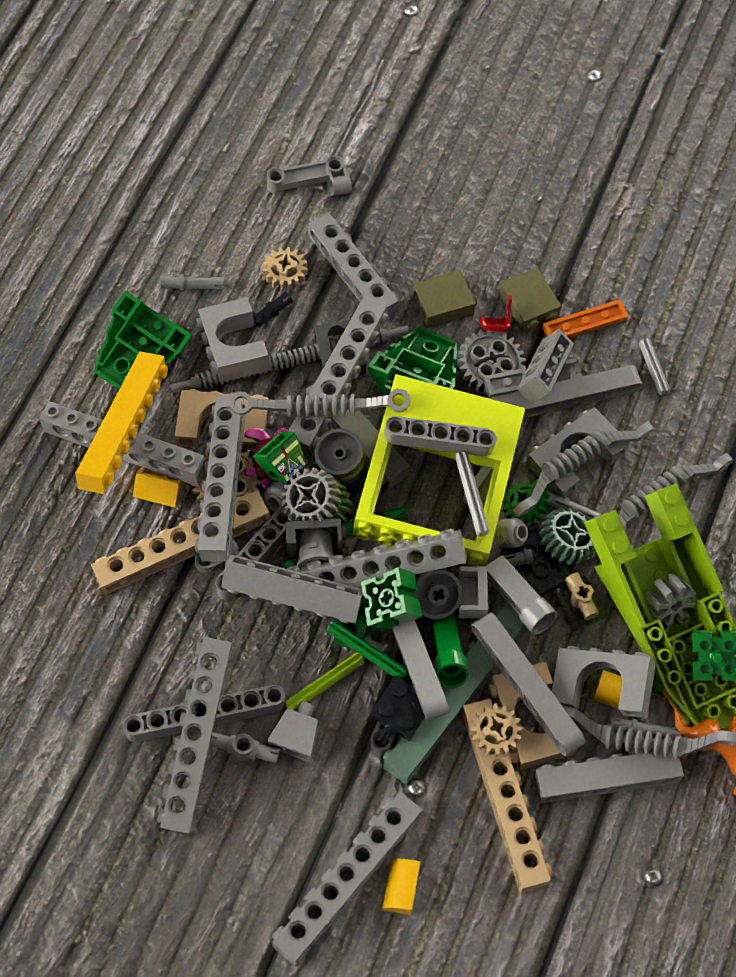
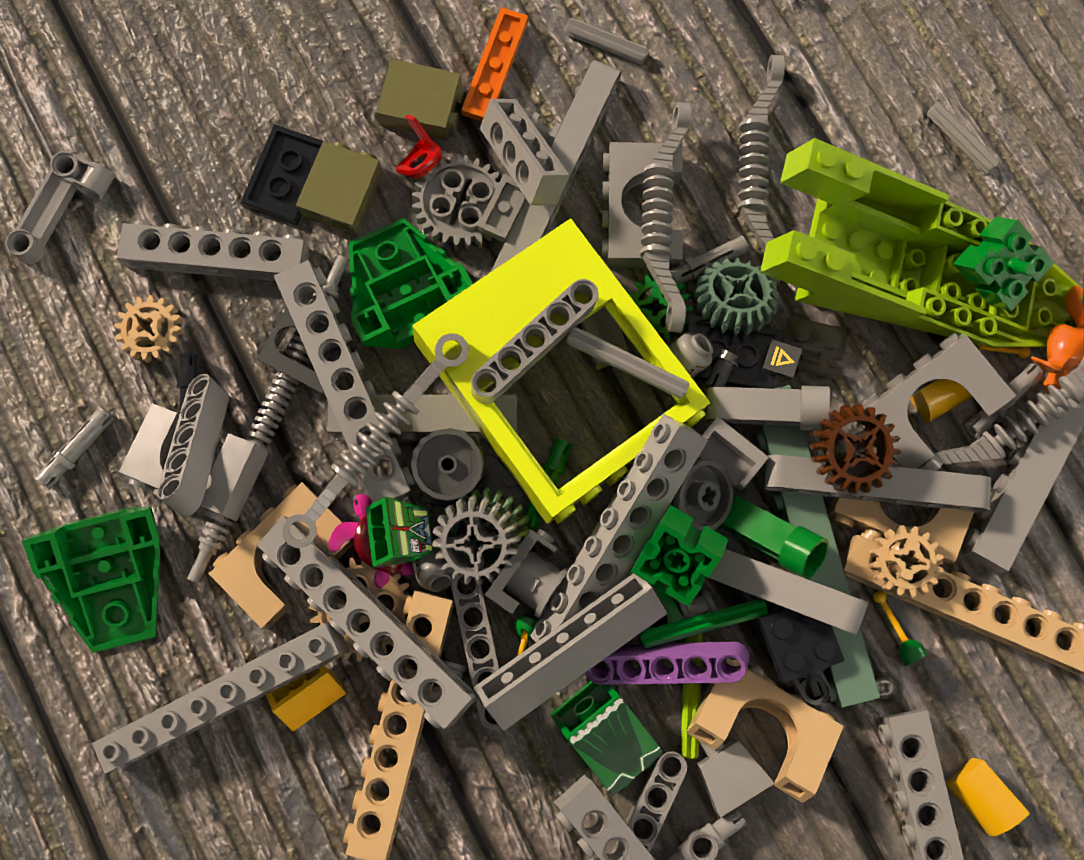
camera: 45 degrees left, 15 degrees up
yellow brick [76,351,168,494] -> none
tan axle [565,573,599,620] -> none
light grey gear [645,574,696,625] -> none
none -> light grey beam [157,374,229,517]
none -> black tile [240,124,323,226]
none -> slope [550,681,664,796]
none -> medium lavender beam [585,642,750,685]
none -> tan arch [686,658,844,803]
none -> dark grey tile [761,339,802,380]
none -> reddish brown gear [809,404,902,494]
none -> hinge [873,590,928,666]

